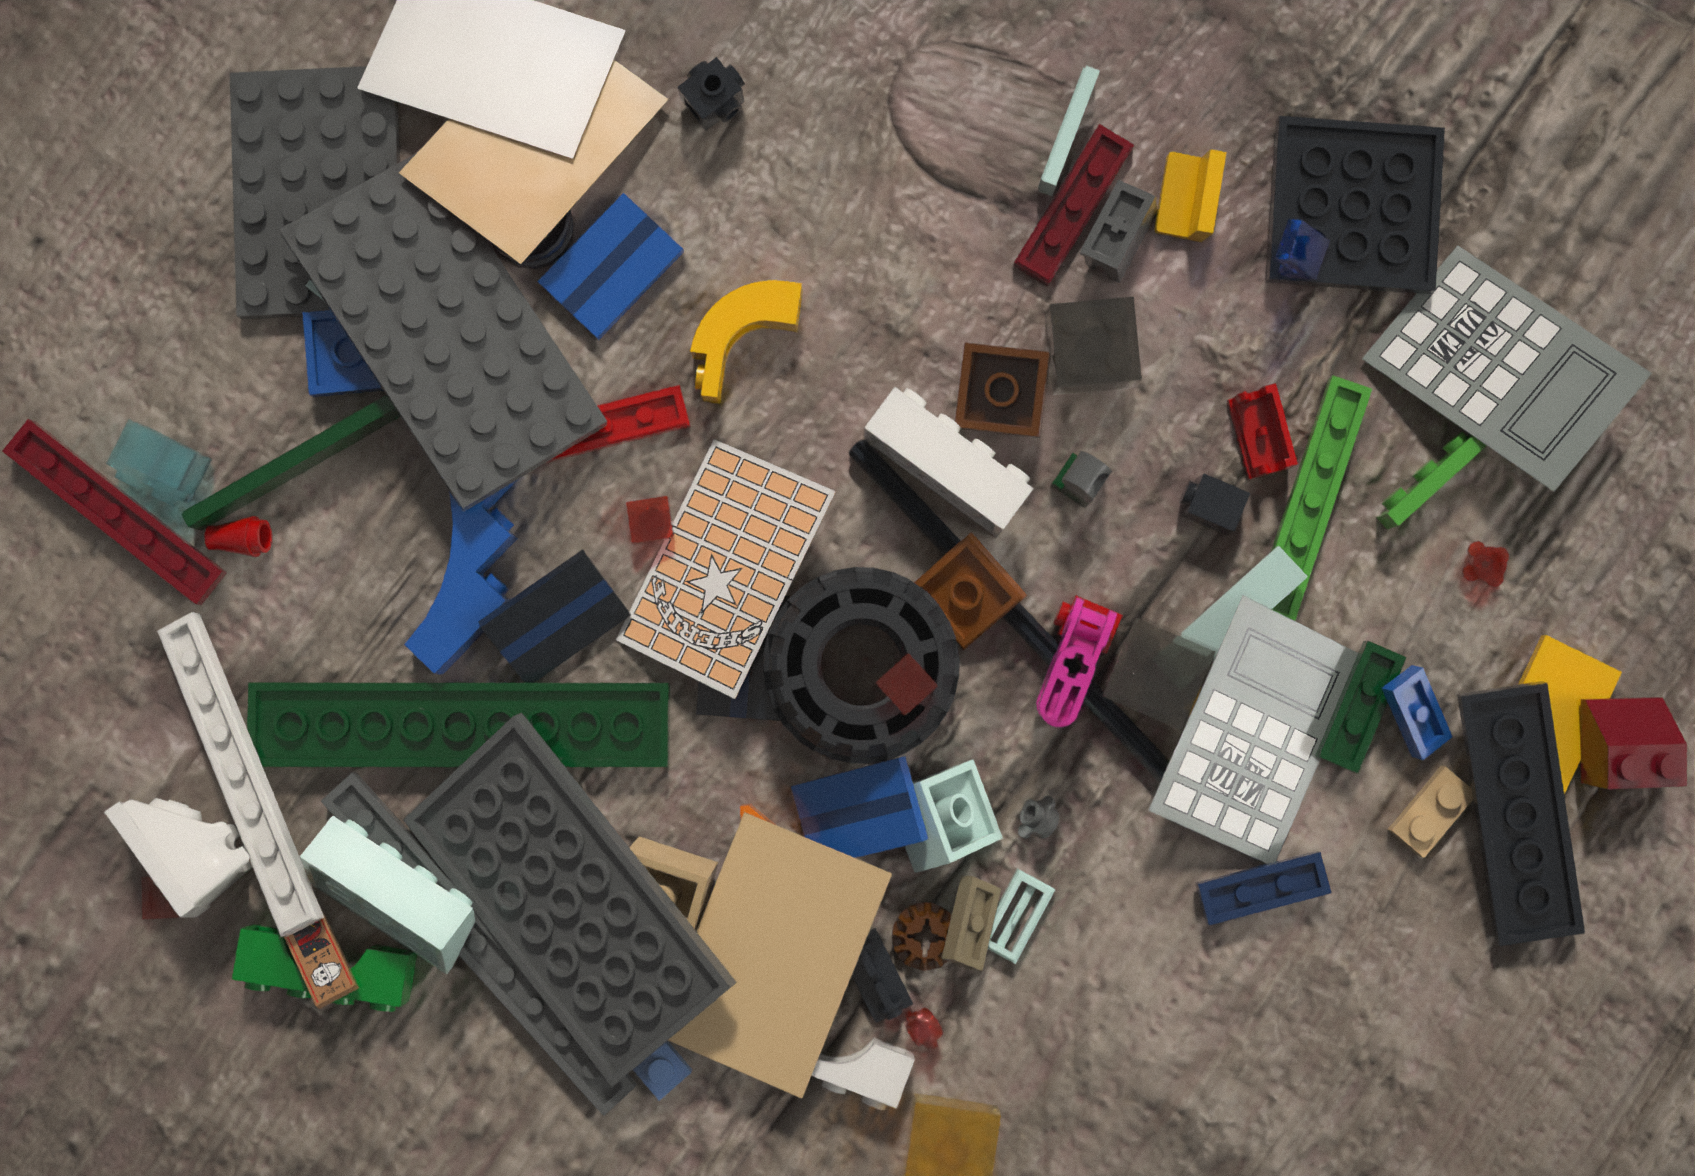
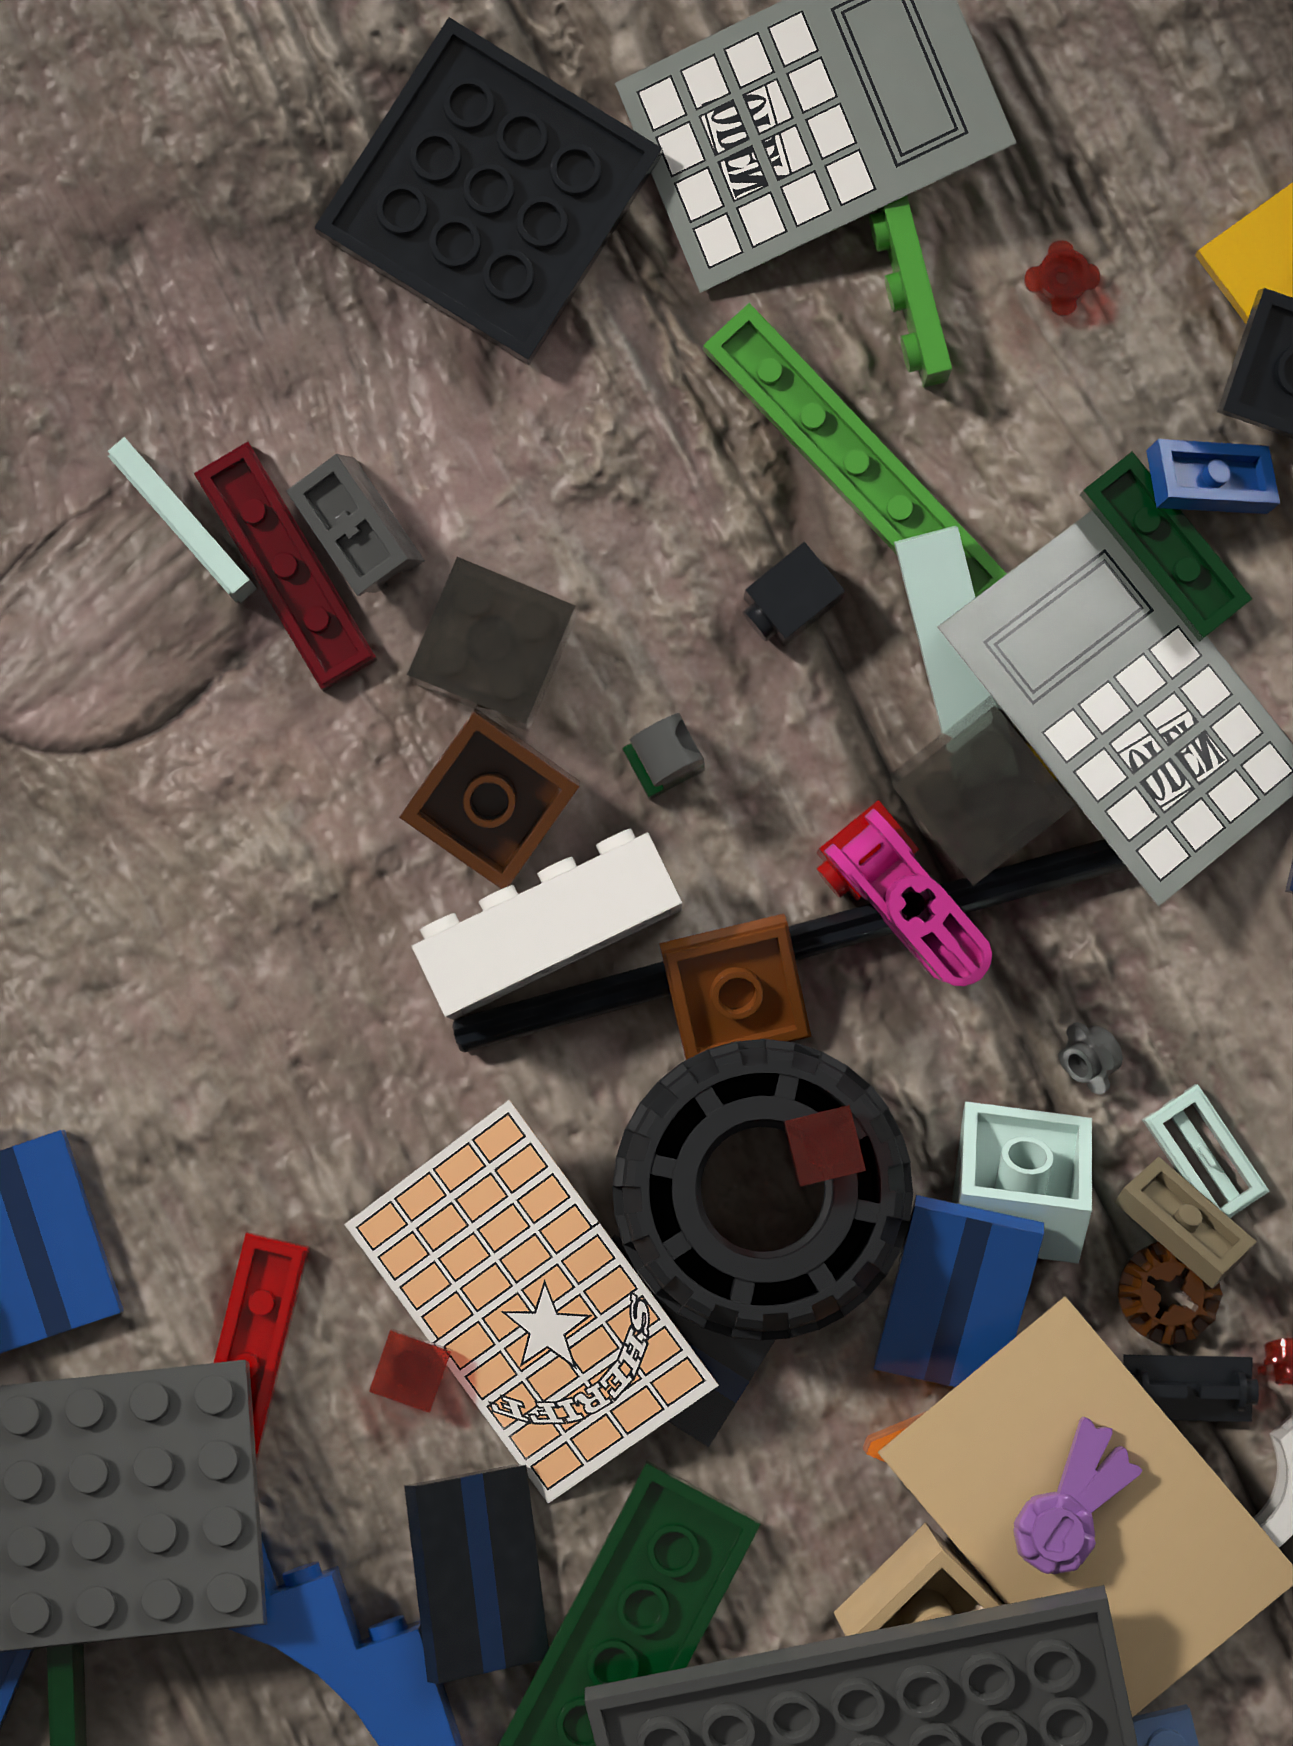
camera: 60 degrees left, 0 degrees up
yellow arch [690,280,803,404] -> none
yellow panel [1154,149,1227,242] -> none
red hinge [1227,383,1298,480] -> none
clear blue bracket [1275,219,1330,280] -> none
none -> medium lavender piece [1013,1417,1142,1574]

